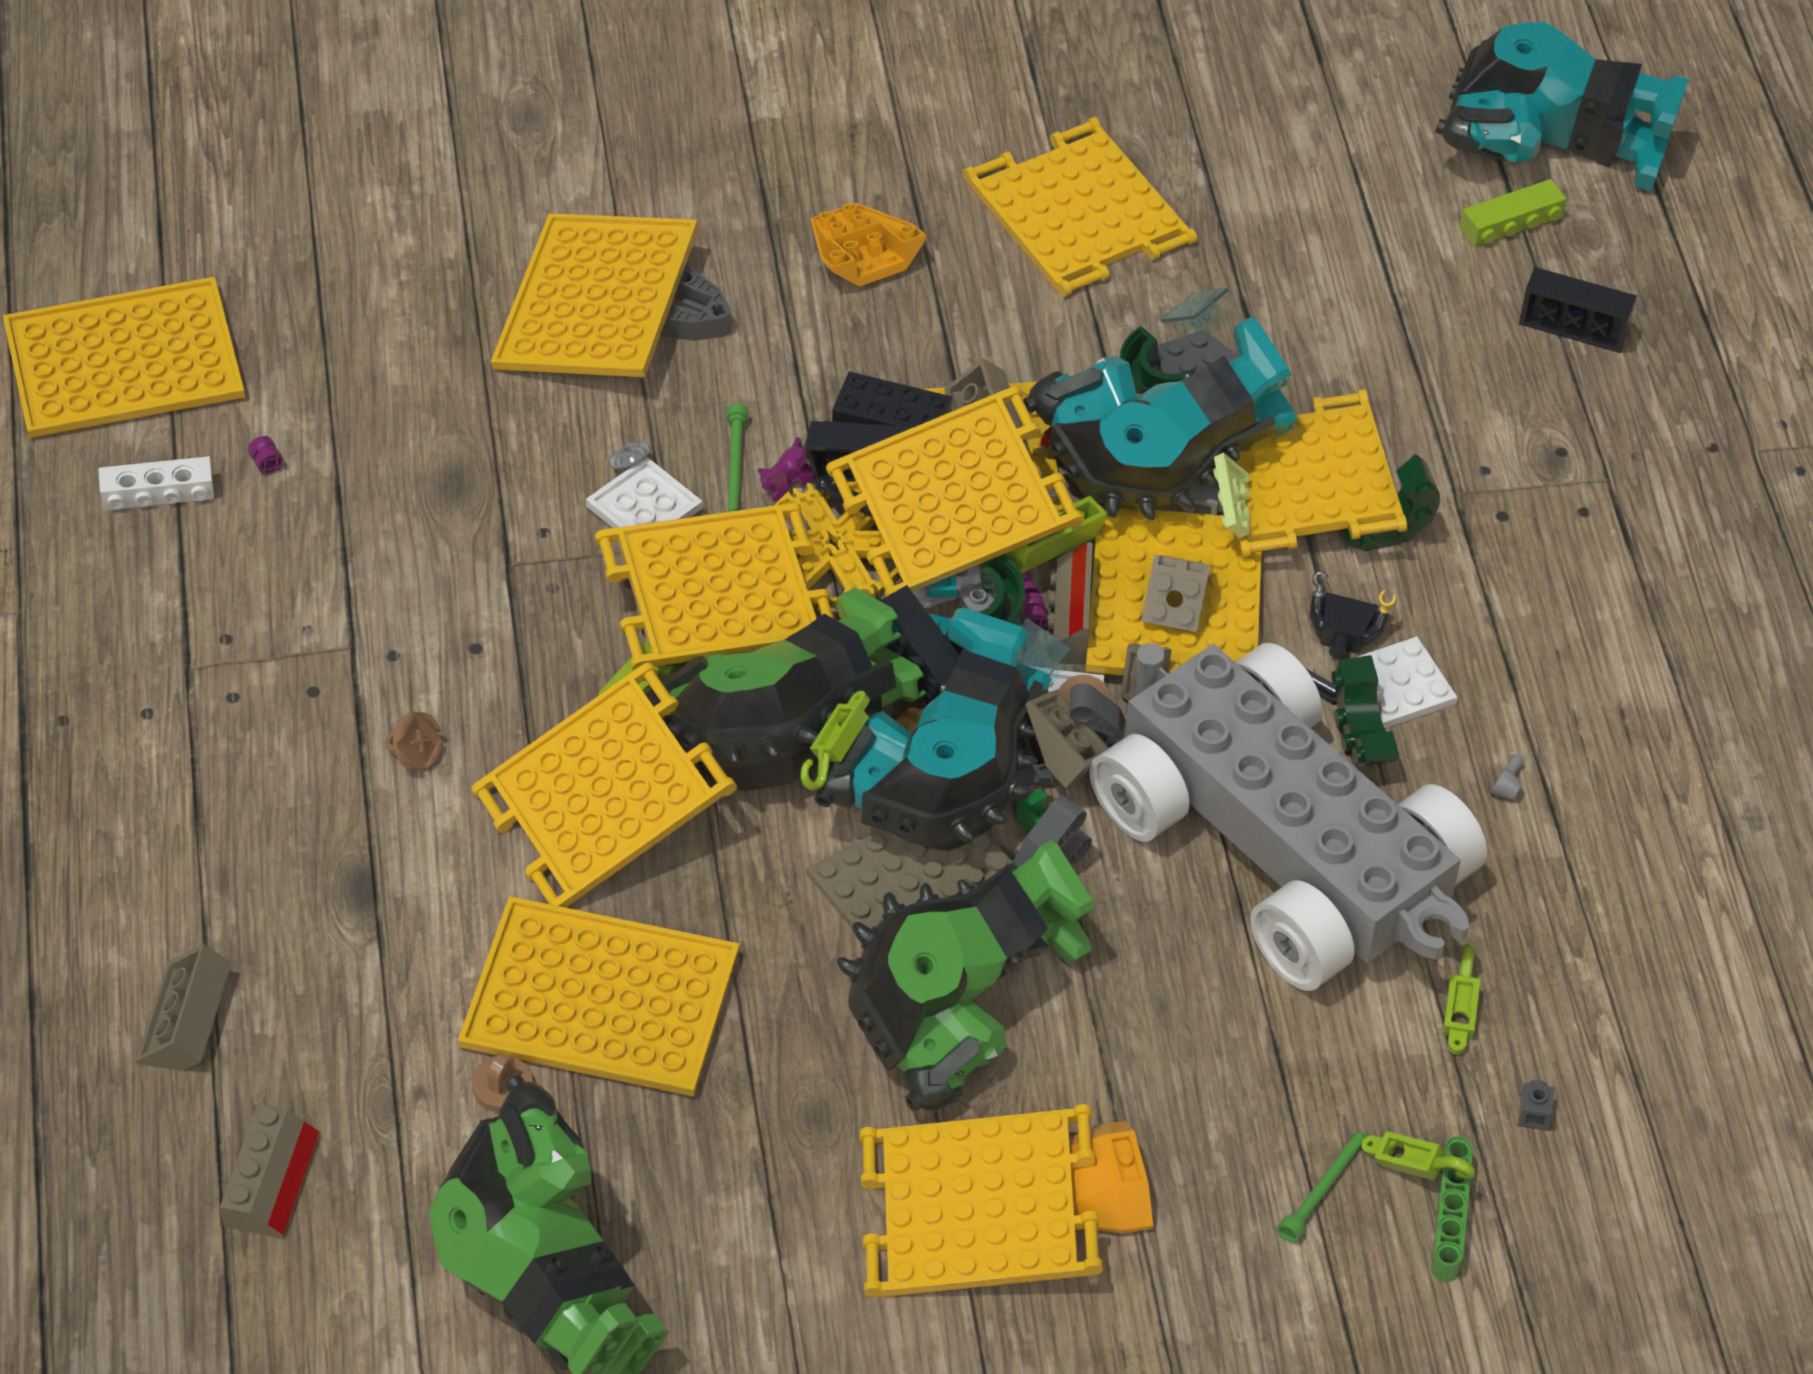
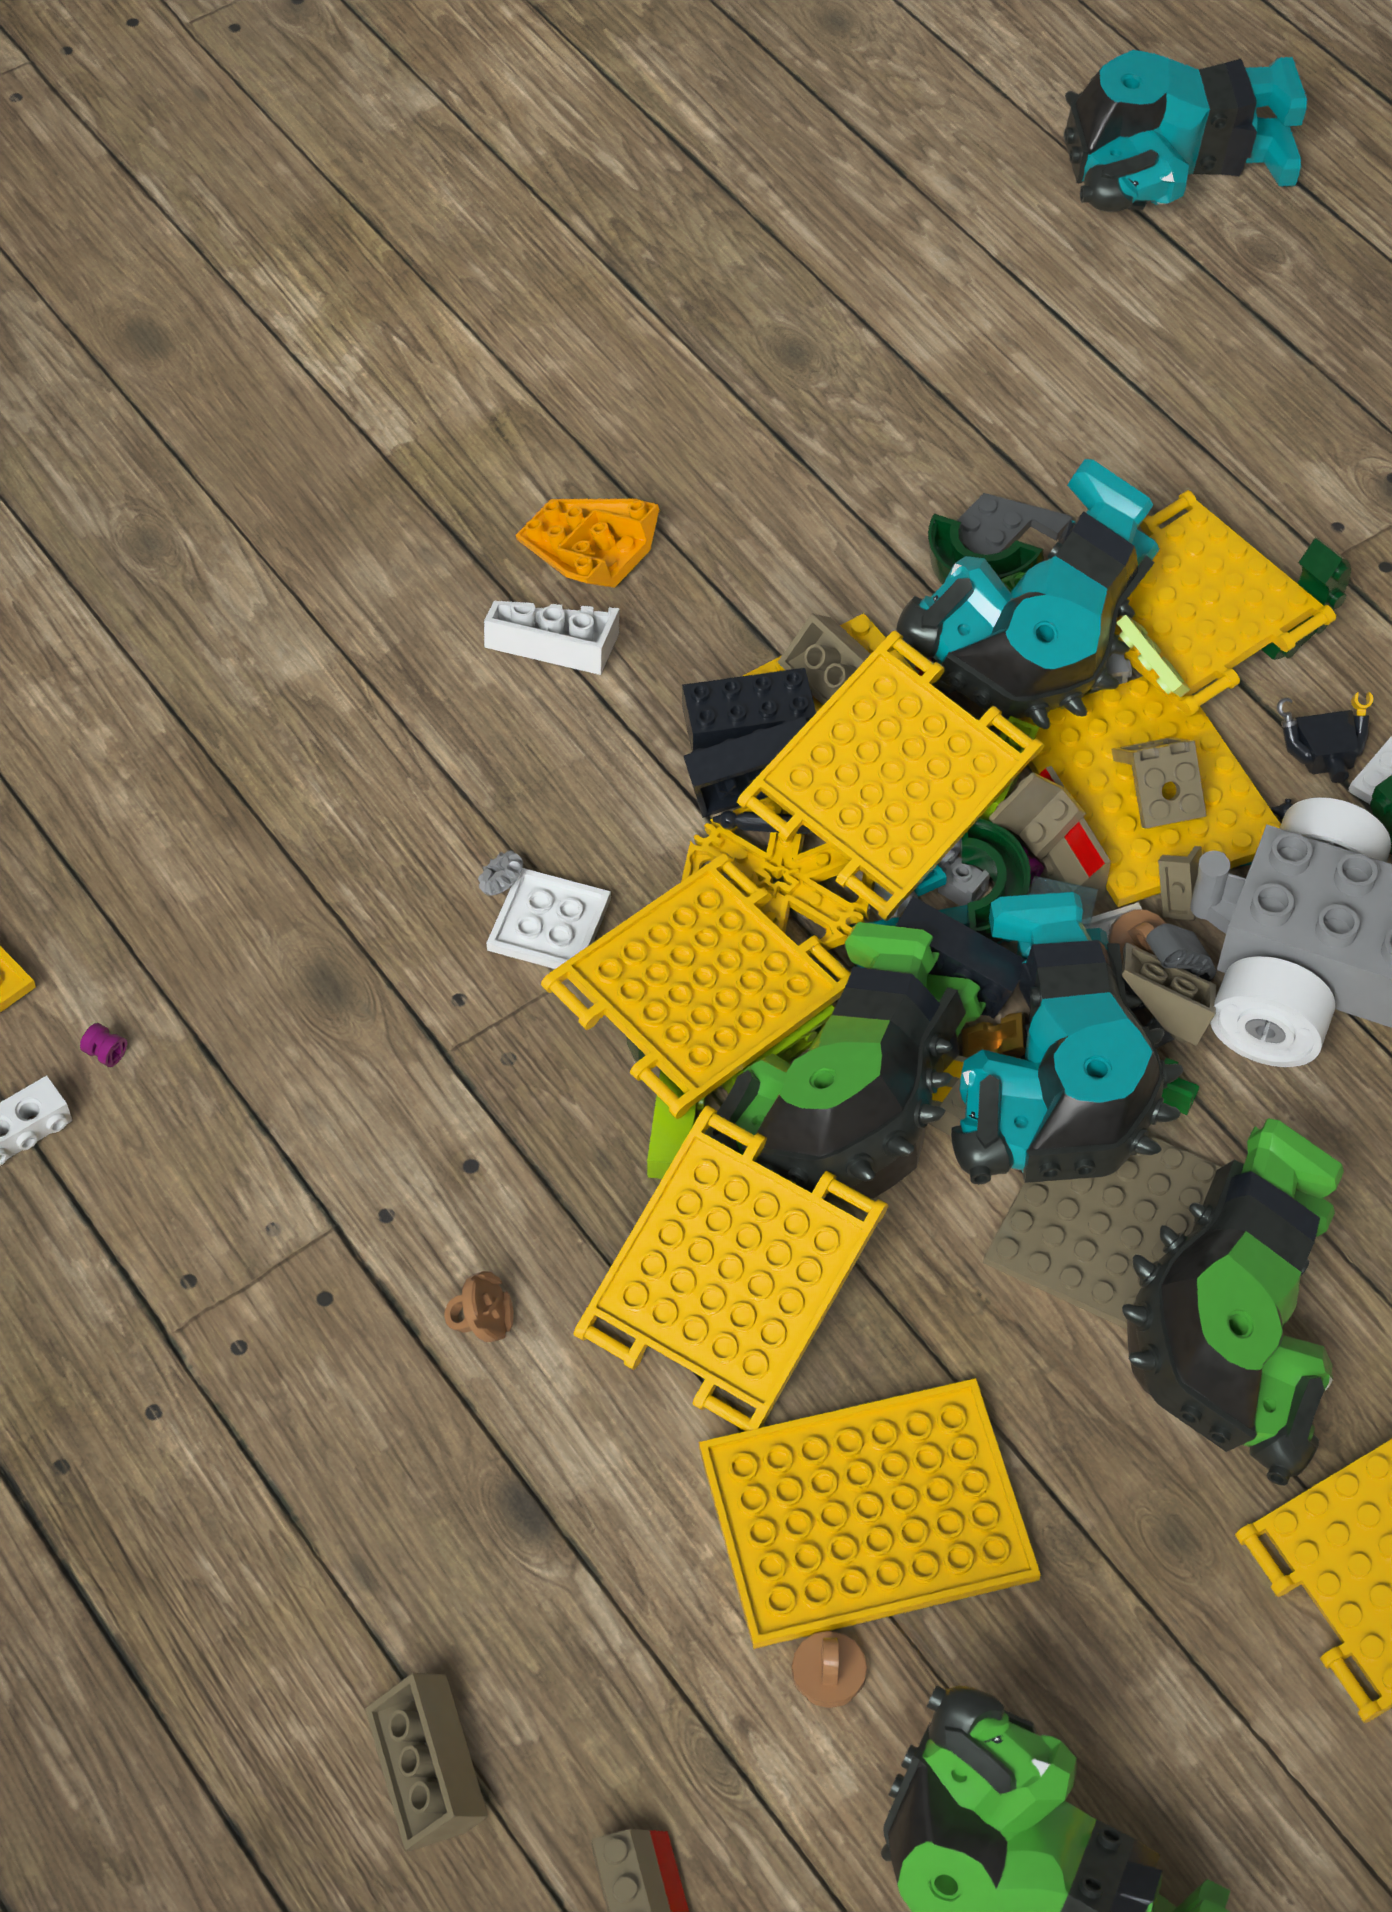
camera: 25 degrees left, 5 degrees up
yellow plate [491,213,699,377] -> none
dark grey connector [660,266,731,341] -> none
bright green piece [726,404,748,512] -> none
magenta animal [758,437,815,502] -> none
lime piece [800,691,870,791] -> none
yellow plate [962,117,1198,297] -> none
dark grey connector [1012,795,1092,868] -> none
clear light blue piece [1160,288,1228,327] -> none
lime brick [1459,179,1567,247] -> none
black brick [1519,267,1637,353] -> none
none -> white wedge [484,601,620,675]
none -> dark tan bracket [989,773,1086,859]

